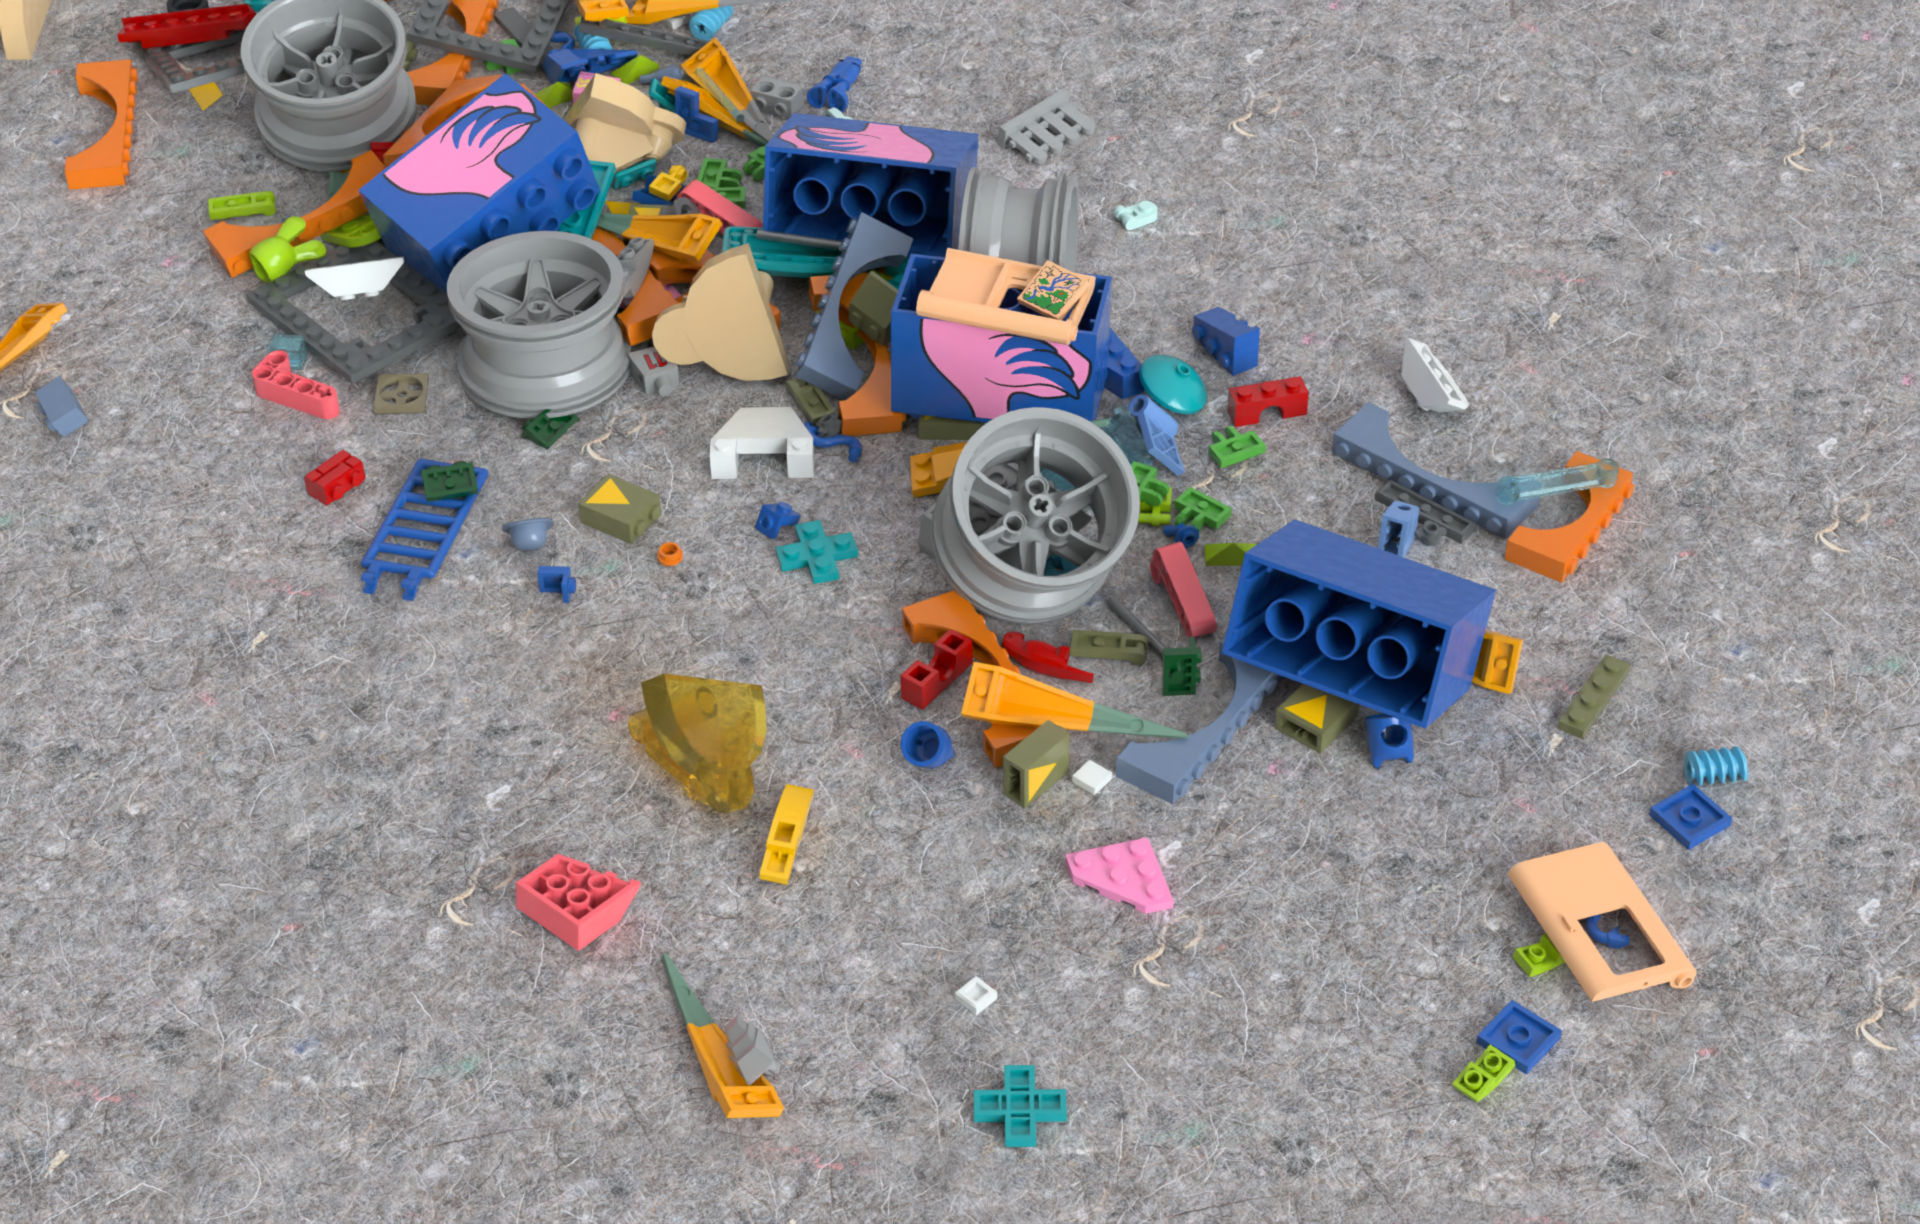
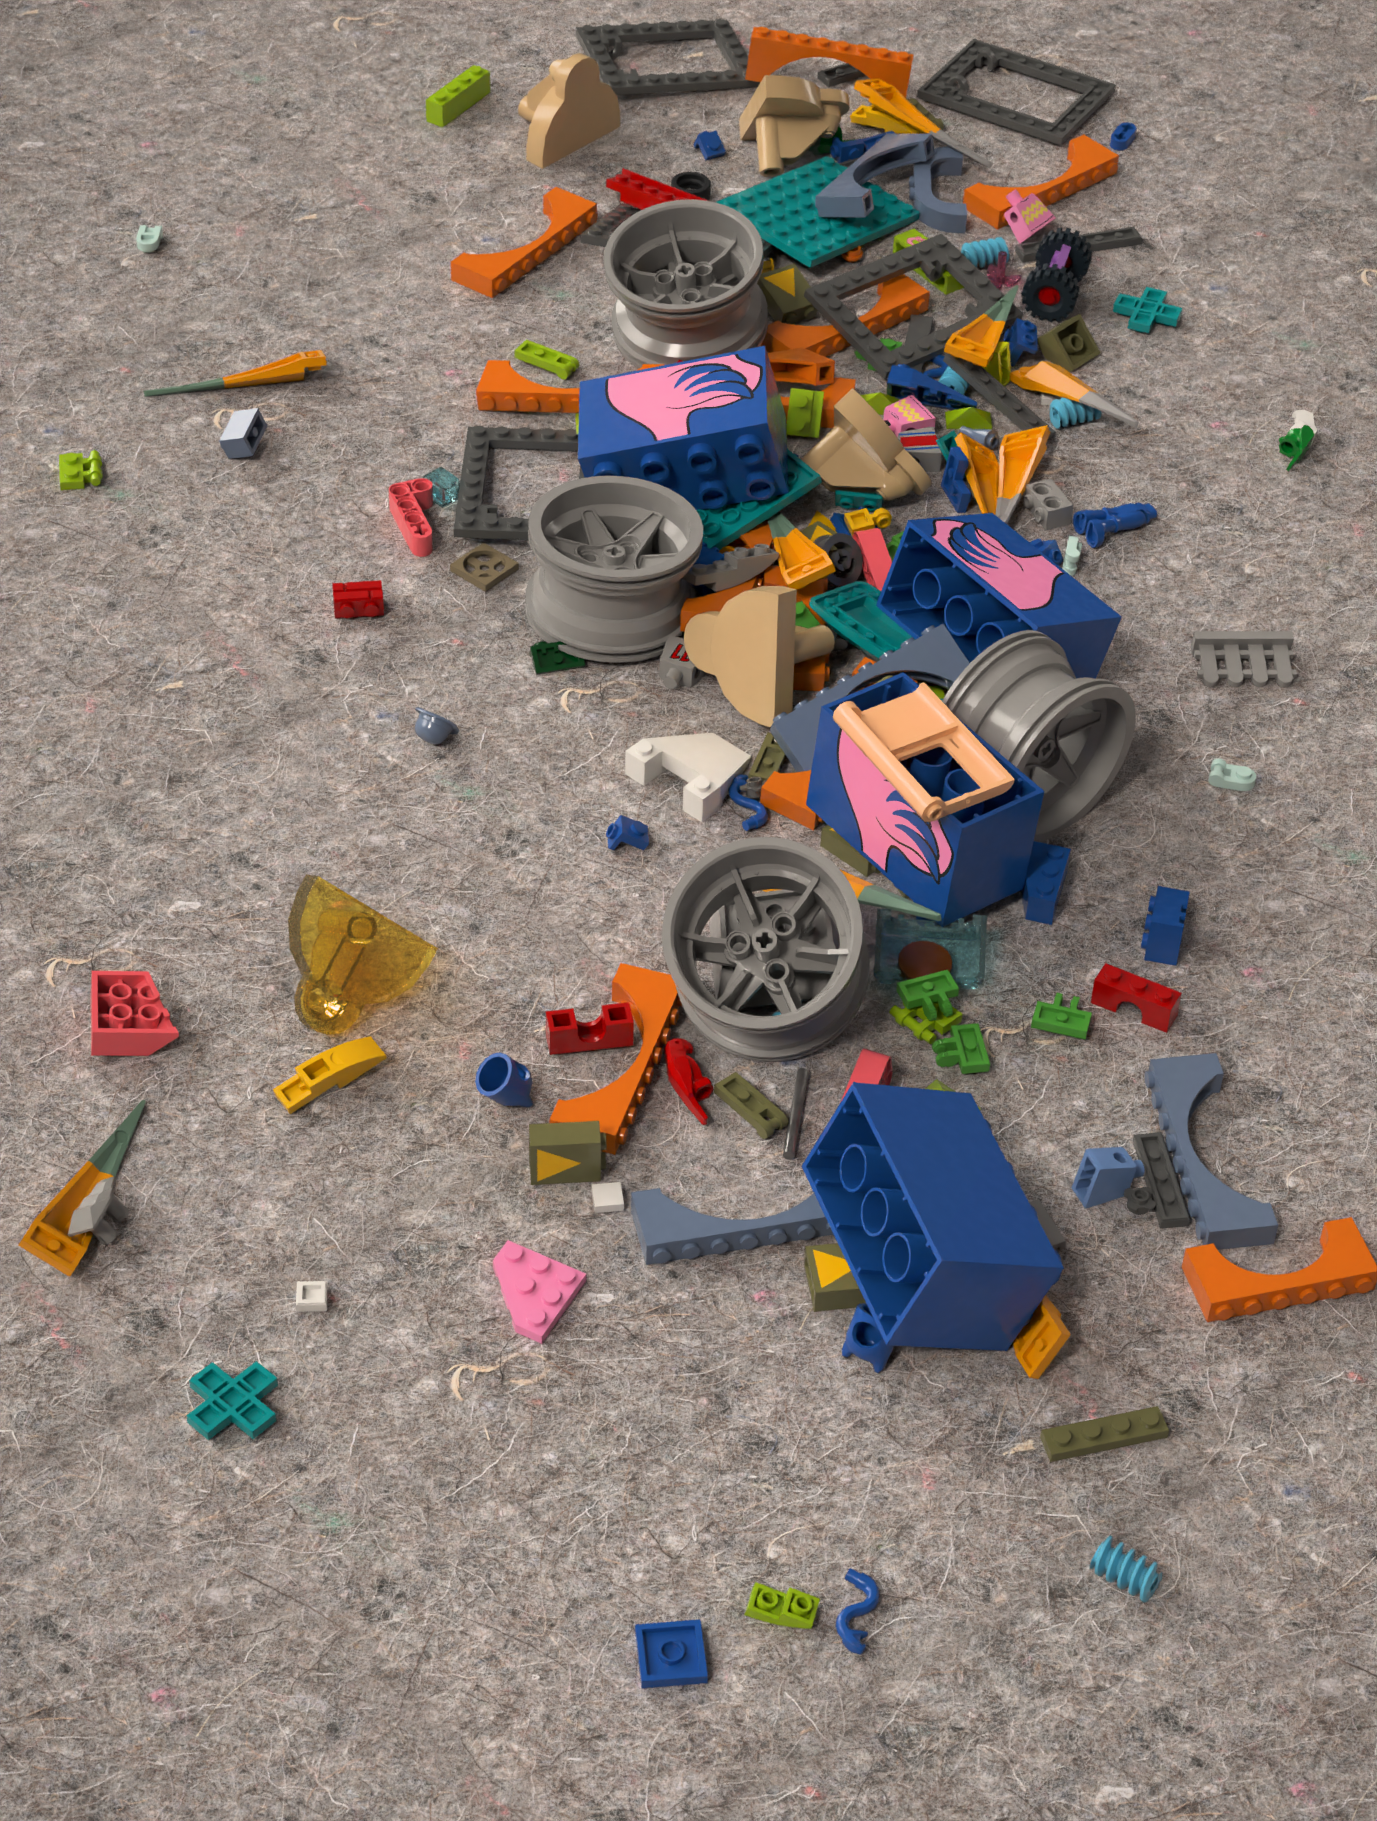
camera: 40 degrees right, 0 degrees up
lime piece [249,216,326,283] -> none
white wedge [305,256,405,300] -> none
blue bar [361,459,489,601] -> none
dark green bracket [421,461,478,502] -> none
blue bracket [537,566,576,603] -> none
olive brick [578,474,661,544] -> none
orange plate [657,542,683,566] -> none
clear light blue bar [695,68,744,122] -> none
flat silver bar [756,229,842,250] -> none
teal plate [775,520,858,584] -> none
light orange plate [961,662,1188,739] -> none
light nougat tile [1017,260,1090,320] -> none
medium blue piece [1128,394,1185,476] -> none
teal dish [1139,355,1208,414] -> none
dark green bracket [1162,637,1202,696] -> none
blue plate [1164,523,1199,548] -> none
white wedge [1401,338,1469,413] -> none
lime slope [1452,1045,1515,1103] -> none
clear light blue piece [1496,459,1619,505] -> none
light nougat piece [1507,842,1696,1002] -> none
blue tile [1649,783,1732,850] -> none

